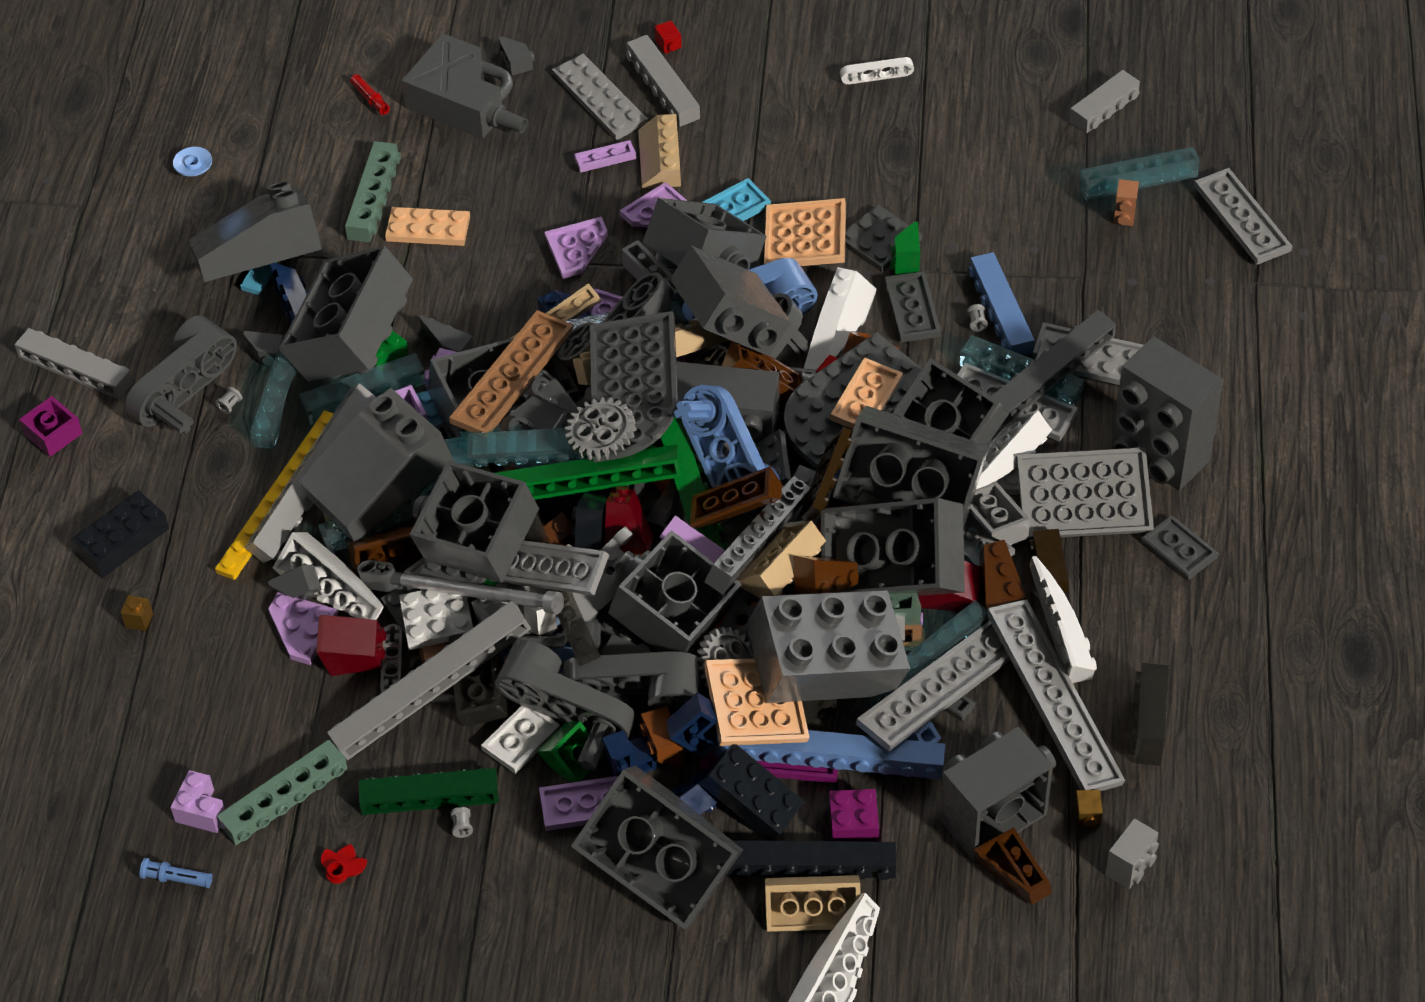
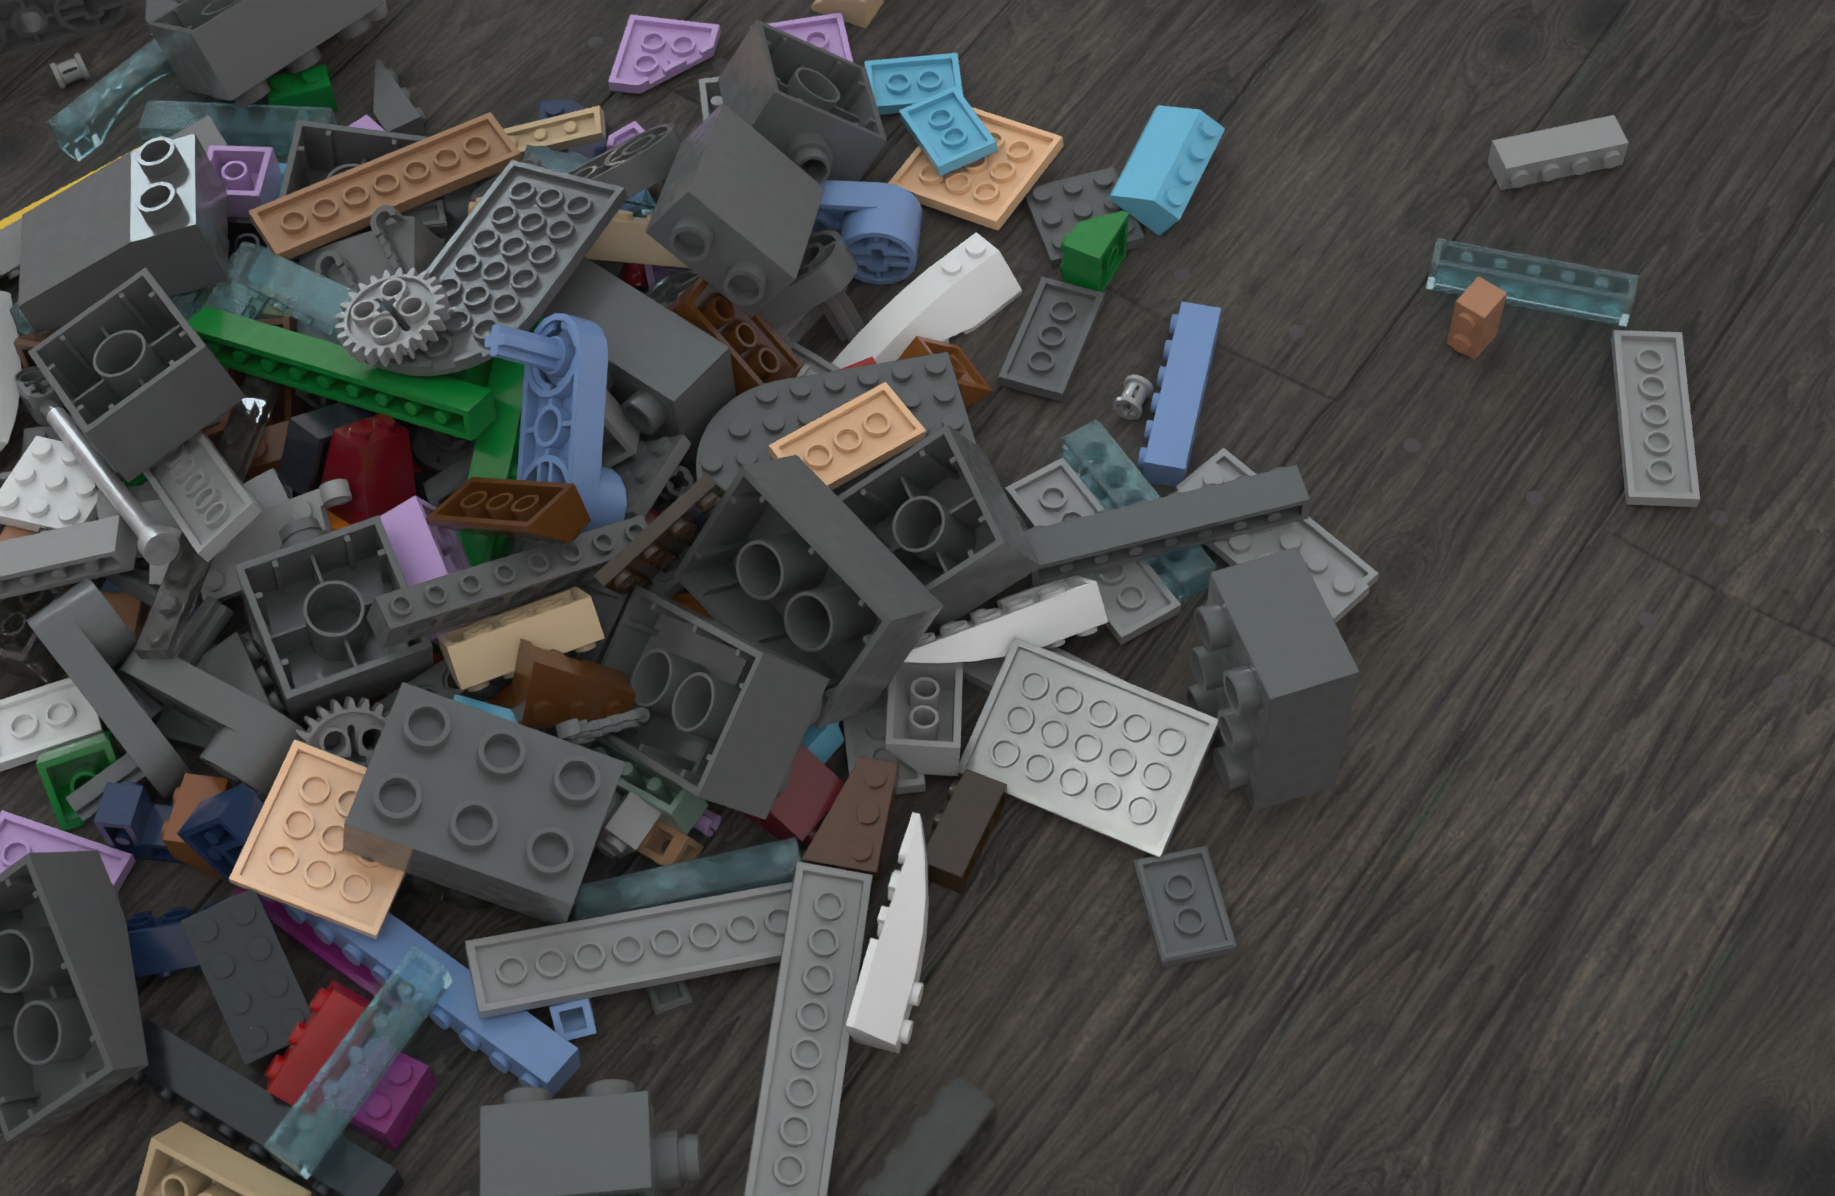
camera: 30 degrees right, 5 degrees up
none -> clear light blue brick [264,946,453,1180]
none -> red brick [265,980,375,1115]
none -> dark grey piece [555,707,651,748]
none -> medium azure plate [899,86,998,176]
none -> medium azure slope [1109,105,1225,236]

